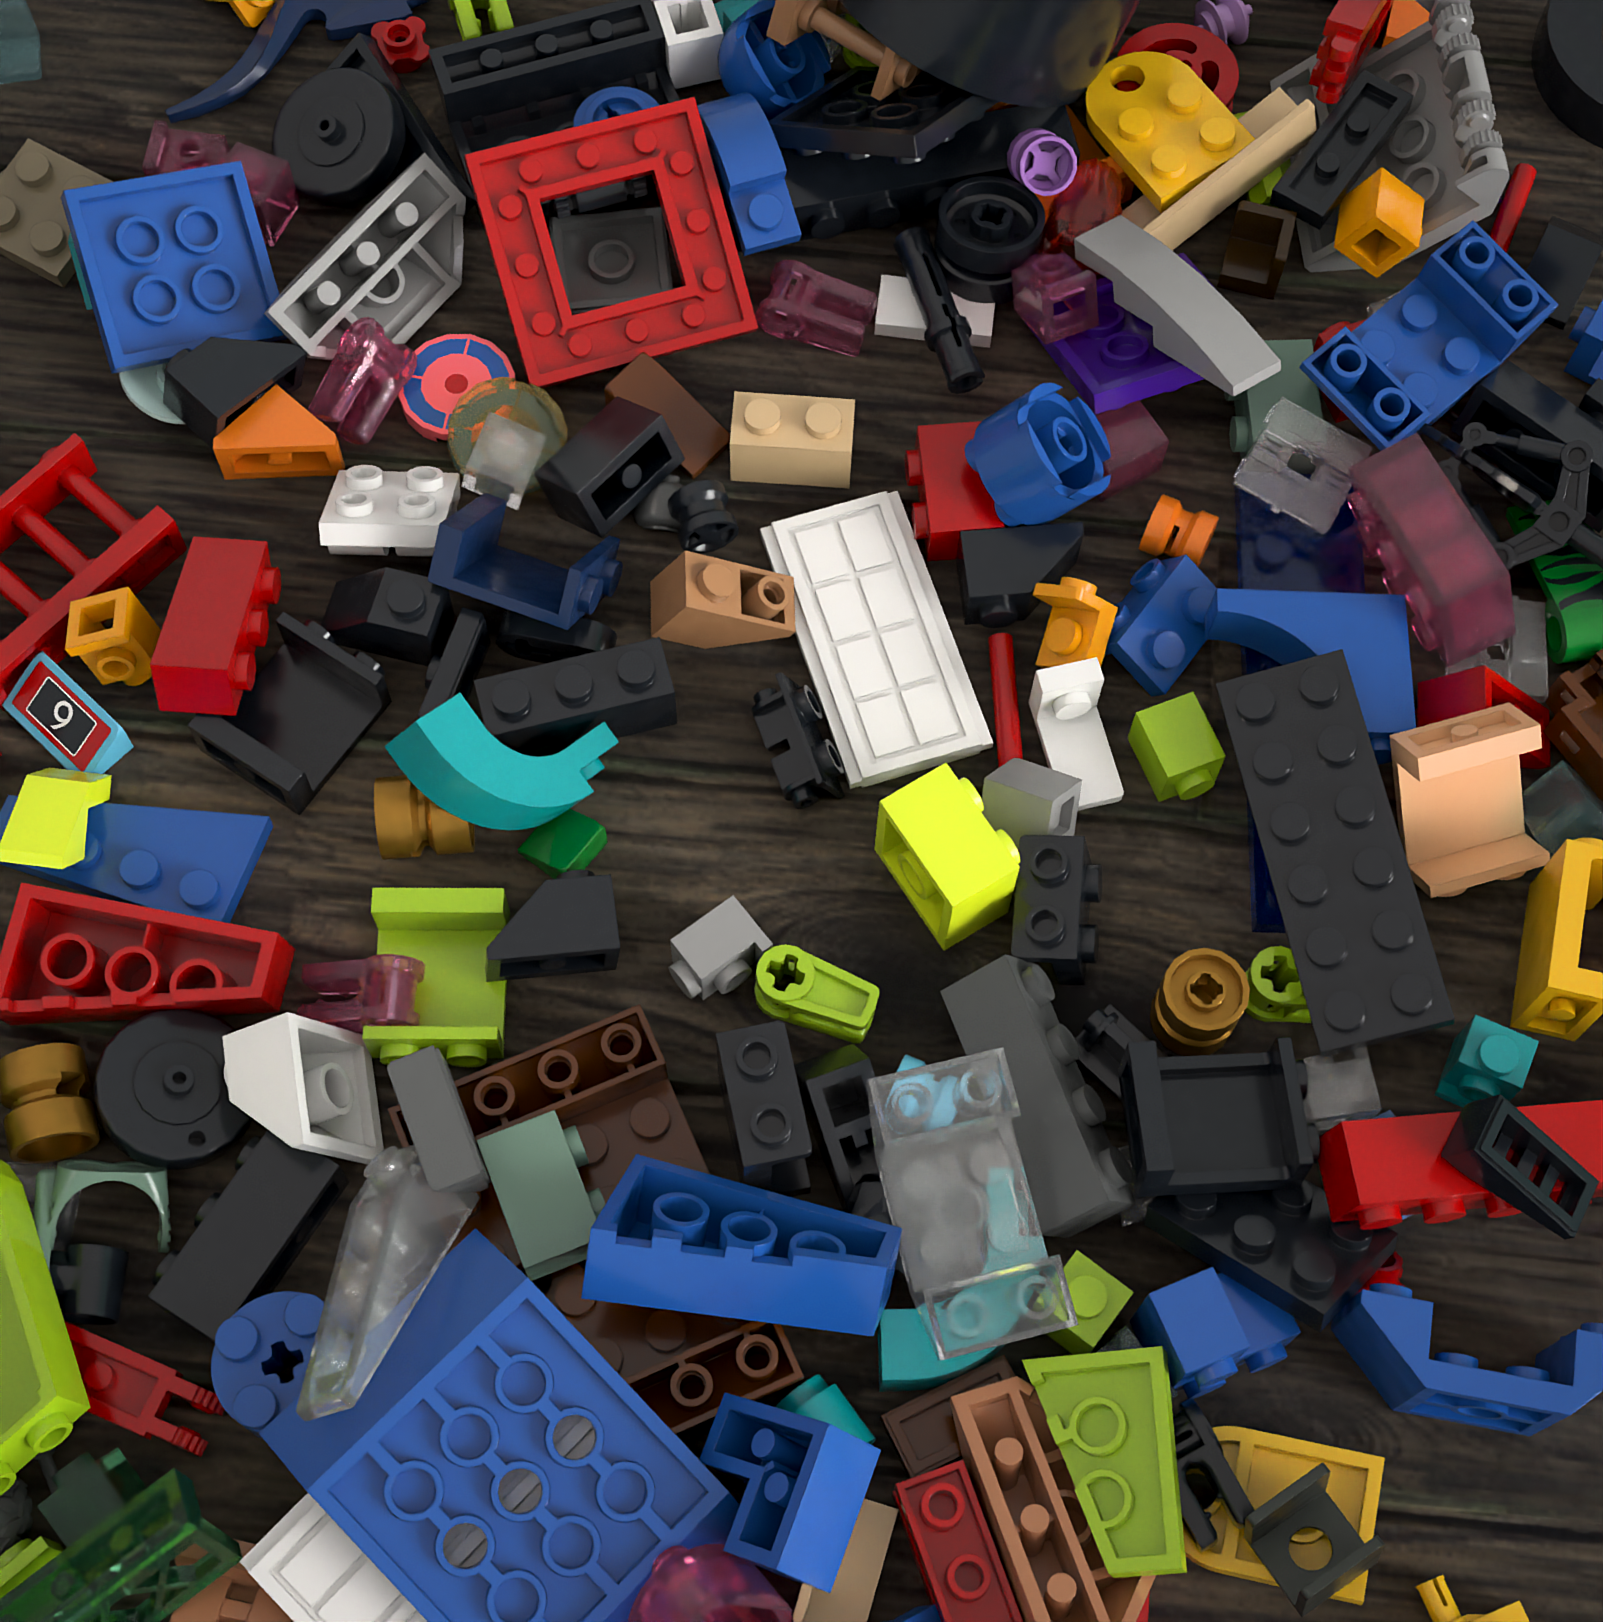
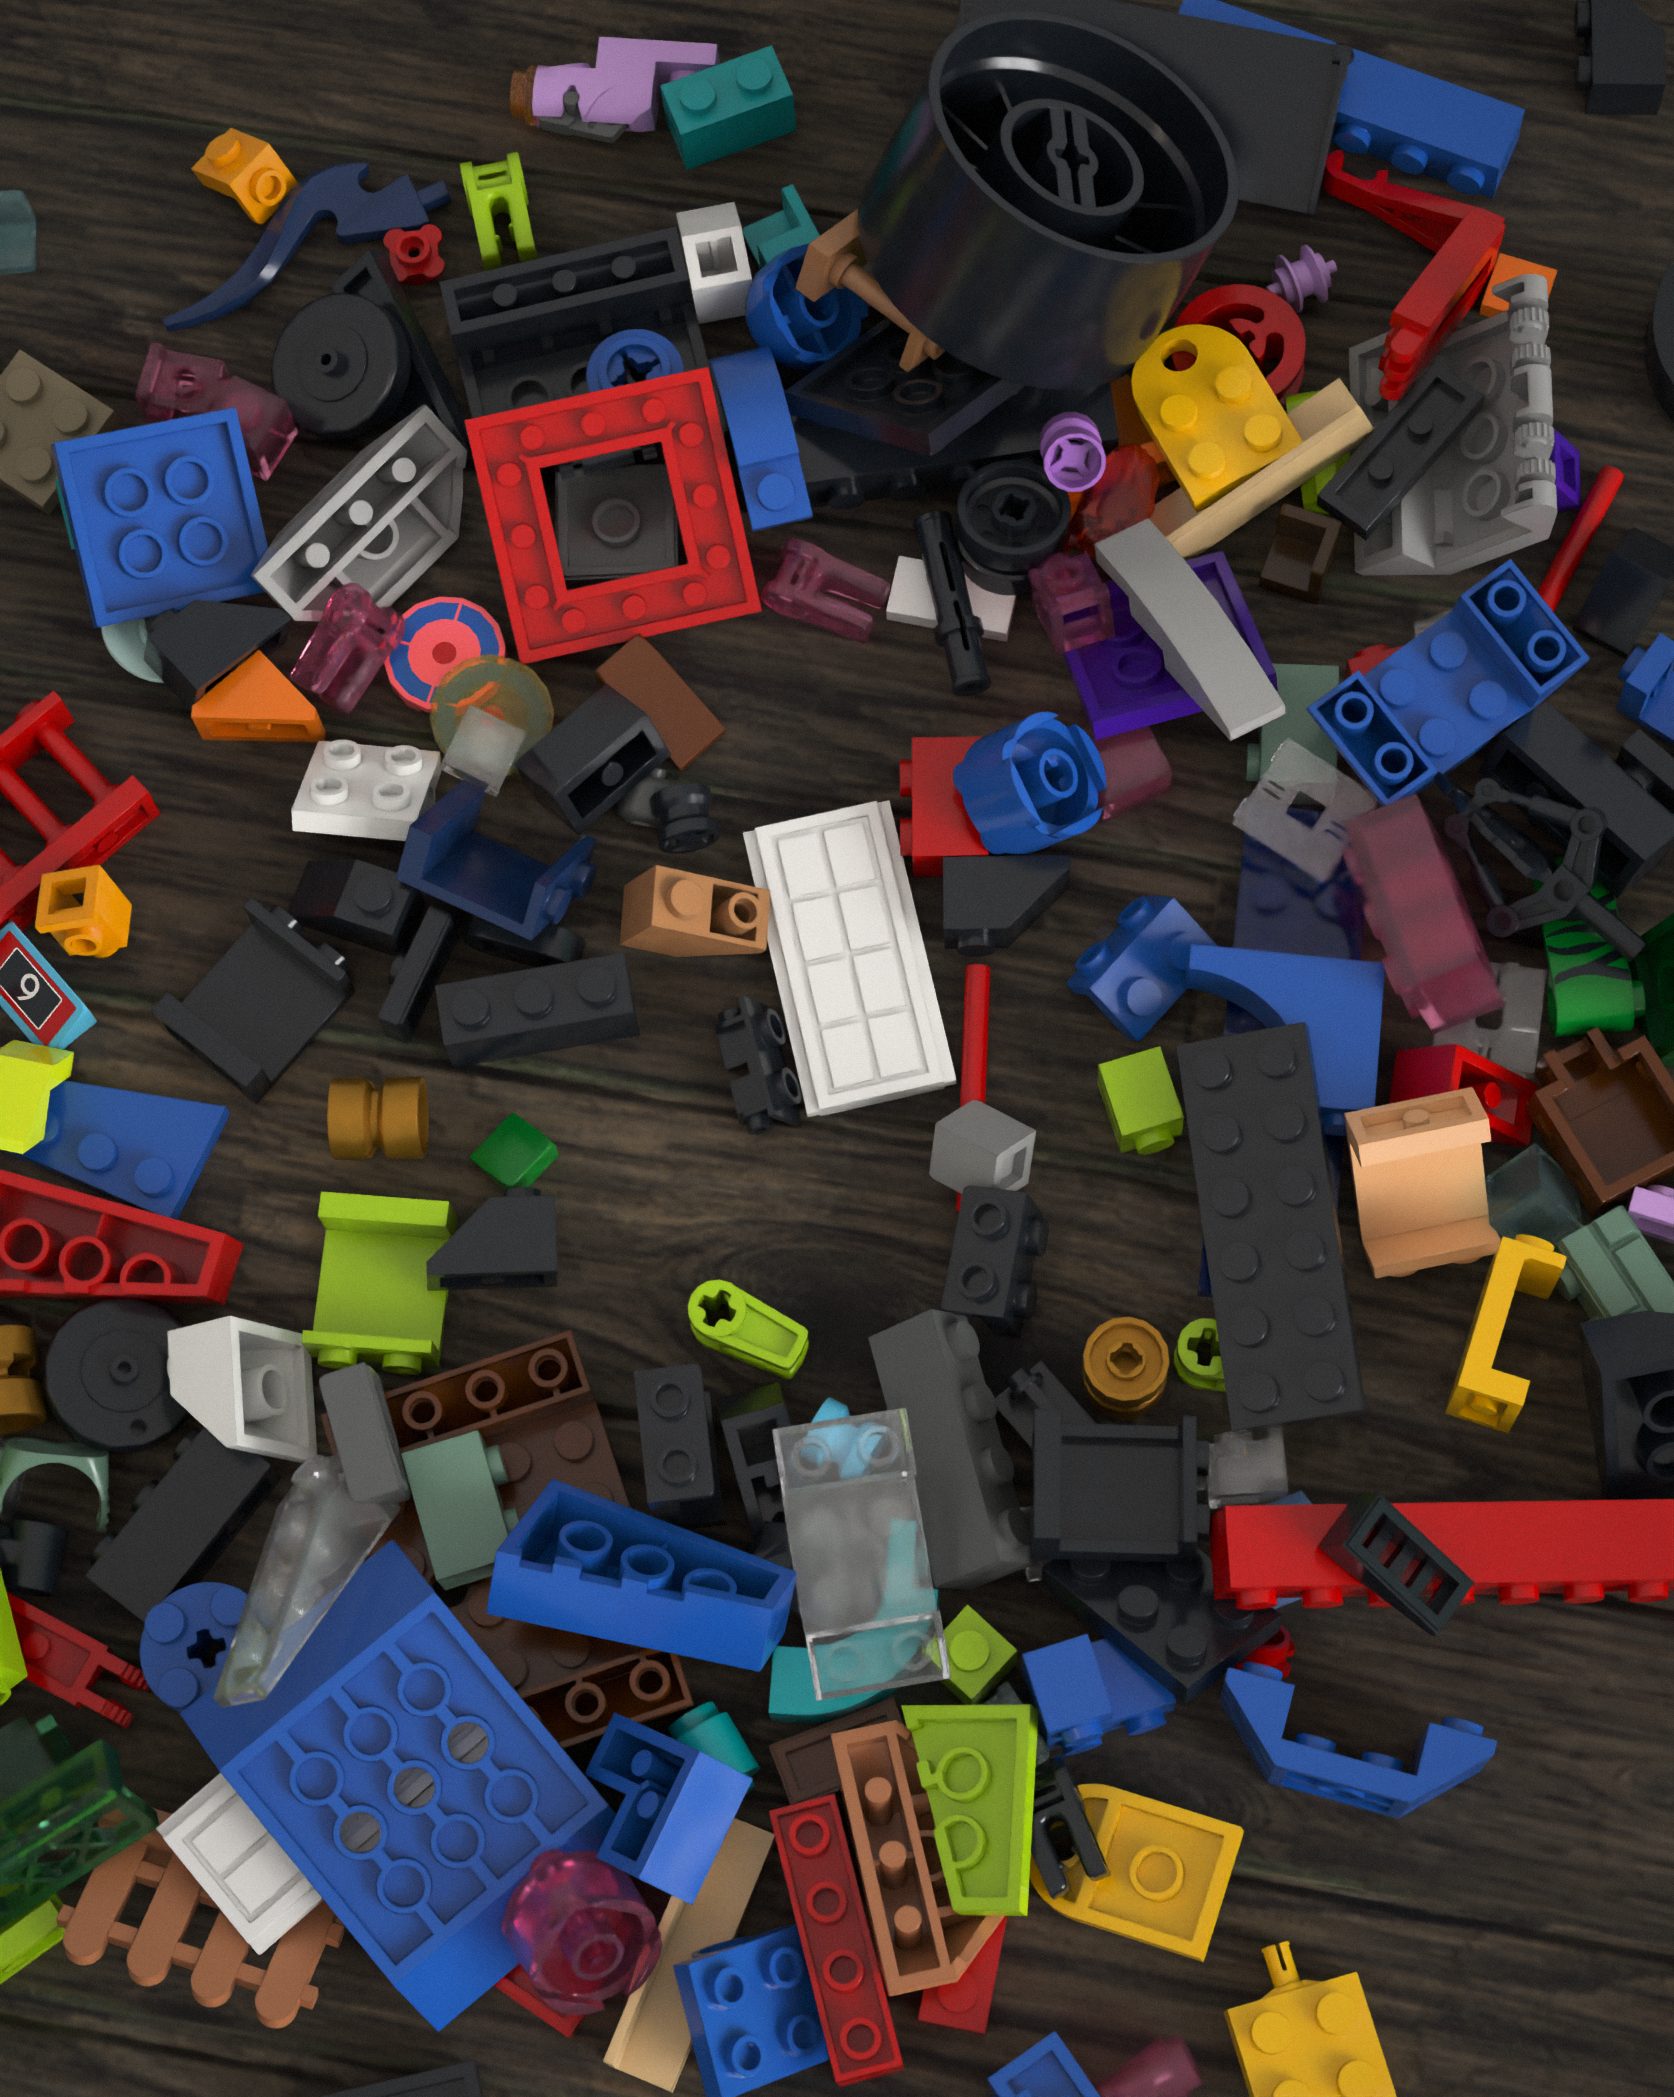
camera: 15 degrees right, 5 degrees up
red brick [150,536,281,716] -> none
clear pink piece [297,954,426,1033] -> none
teal arch [384,693,619,830] -> none
light grey brick [668,895,773,1000] -> none
tan brick [730,391,855,489] -> none
neon yellow brick [874,763,1020,951] -> none
white bracket [1029,657,1124,811] -> none
light orange bracket [1033,577,1118,669] -> none
orange wheel [1139,494,1219,567] -> none
pearl dark grey piece [1244,1462,1385,1617] -> none
light orange brick [1334,167,1425,278] -> none
teal brick [1434,1014,1539,1107] -> none

